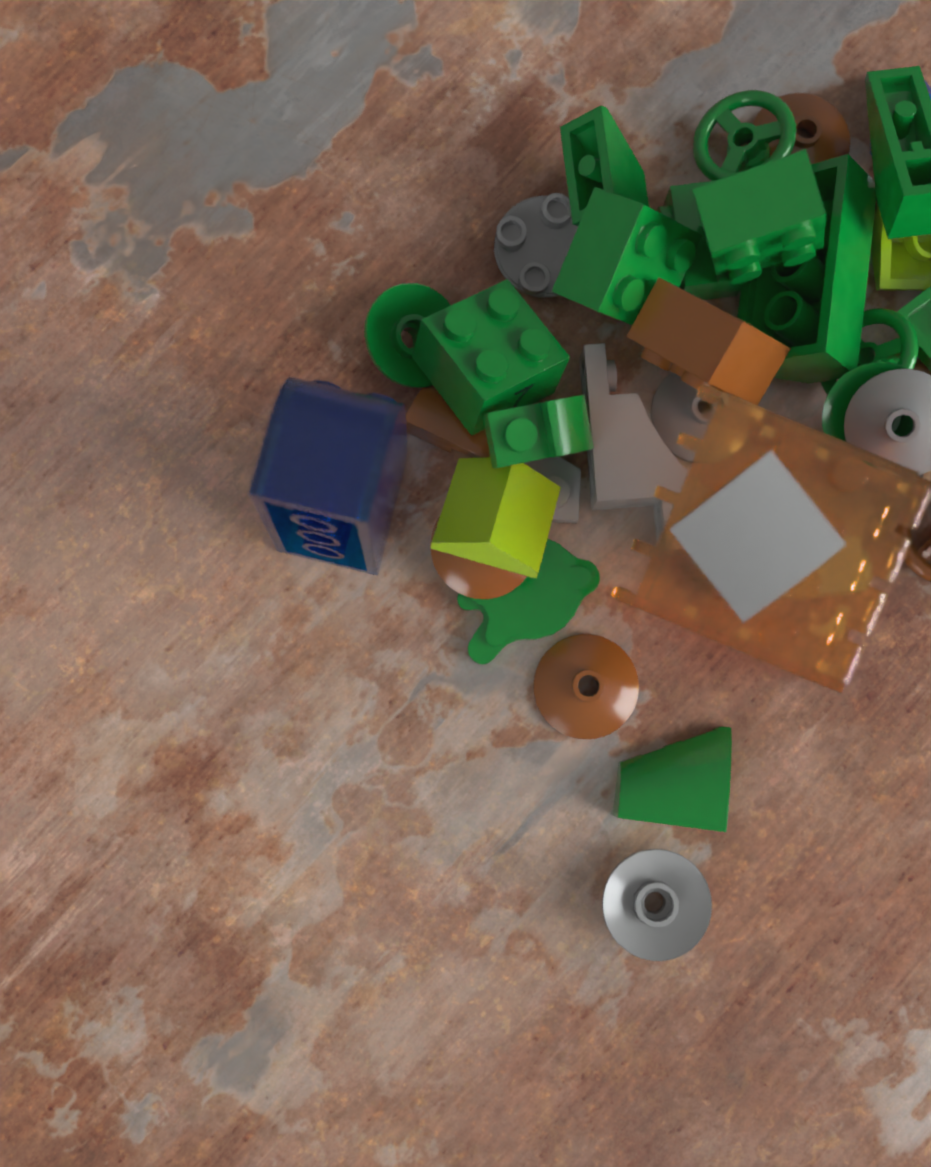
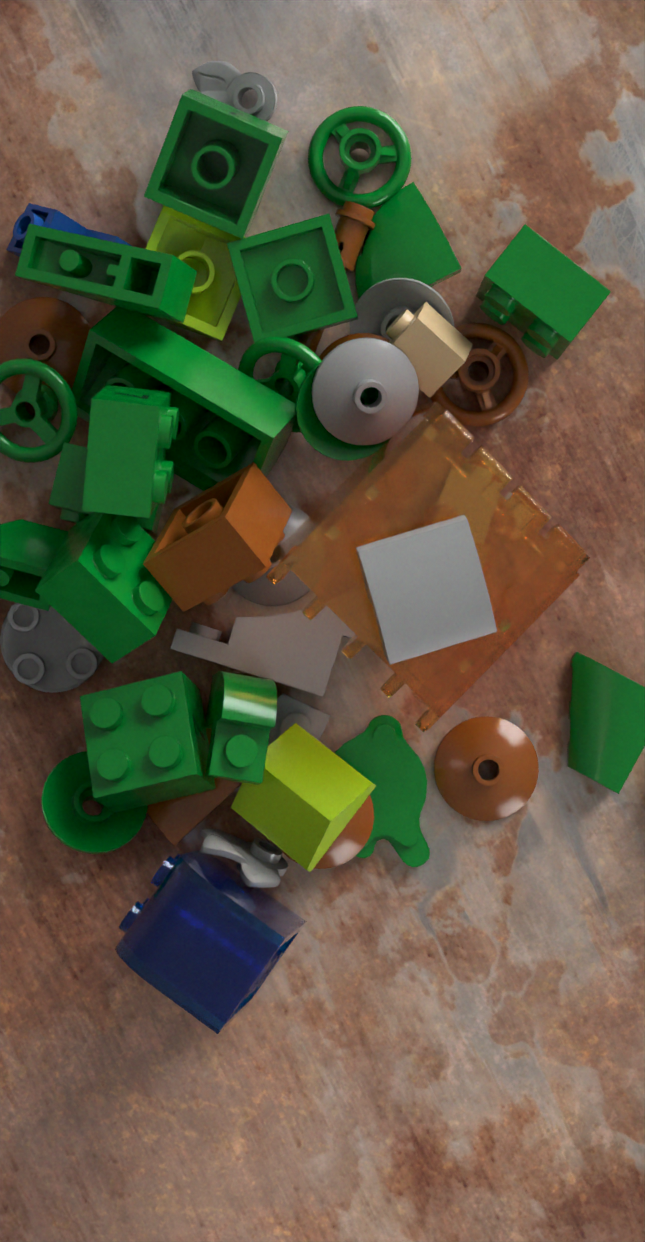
camera: 70 degrees left, 5 degrees up
none -> light grey plate [199,829,288,888]

